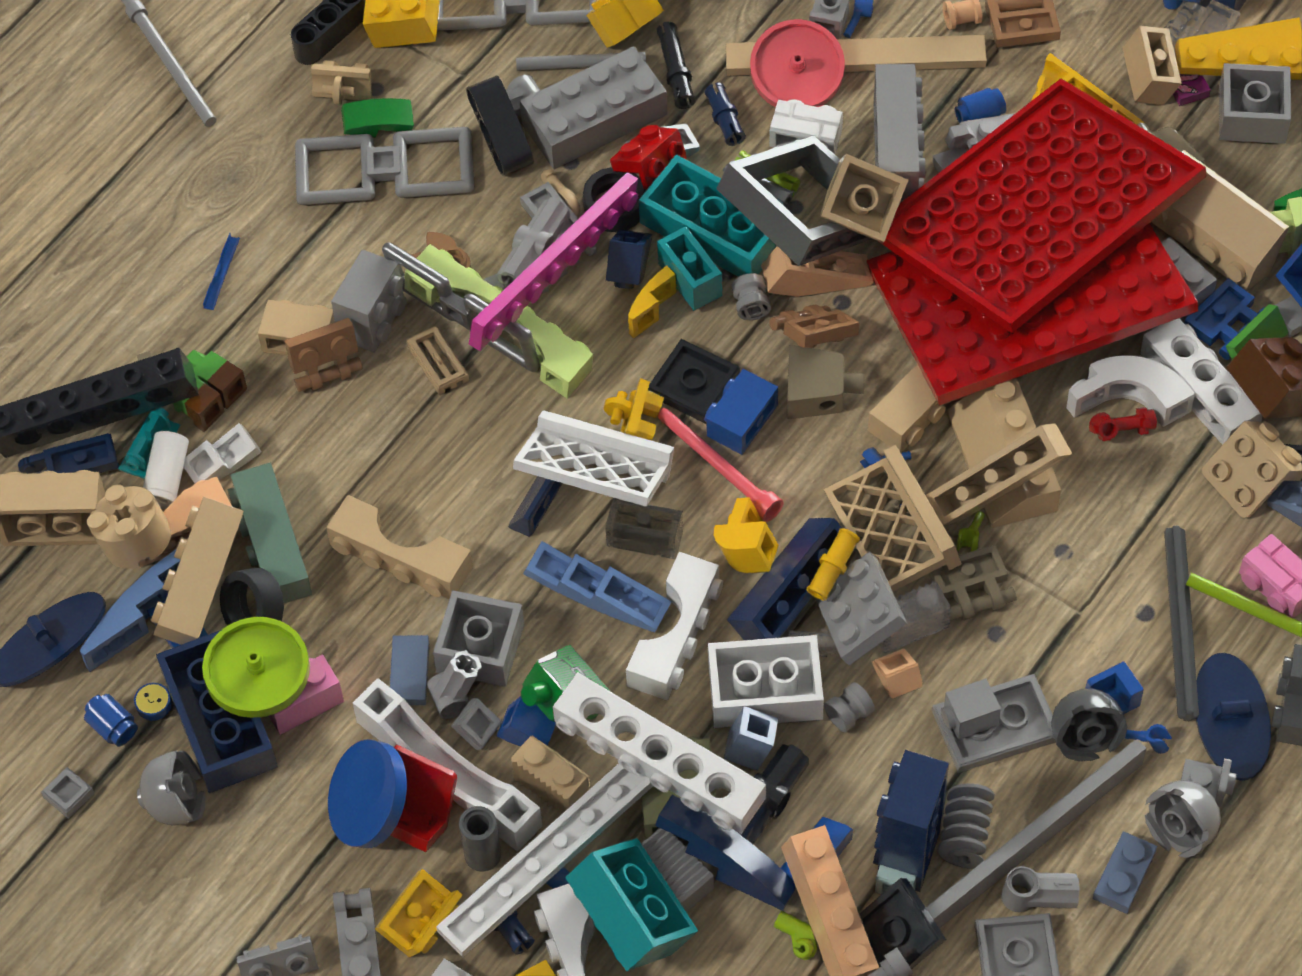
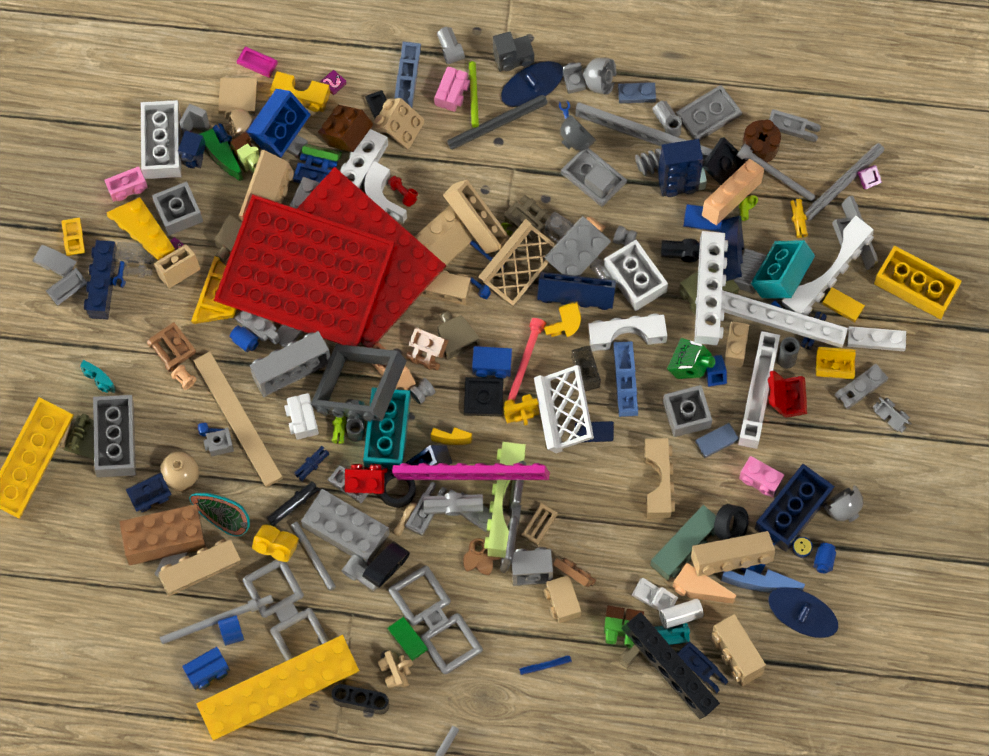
camera: 120 degrees left, 10 degrees up
light grey tile [41,767,95,819] -> none
tan brick [87,485,171,569] -> none
lime piece [202,617,310,718] -> none
blue piece [328,739,407,848] -> none
light grey piece [427,651,482,719] -> none
light grey tile [451,698,502,750] -> none
teal brick [657,226,722,311] -> none
sand blue brick [724,706,778,771] -> none
coral piece [750,19,845,108] -> none
yellow pin [806,528,860,601] -> none
tan slope [820,154,908,243] -> none
blue panel [1085,661,1144,715] -> none

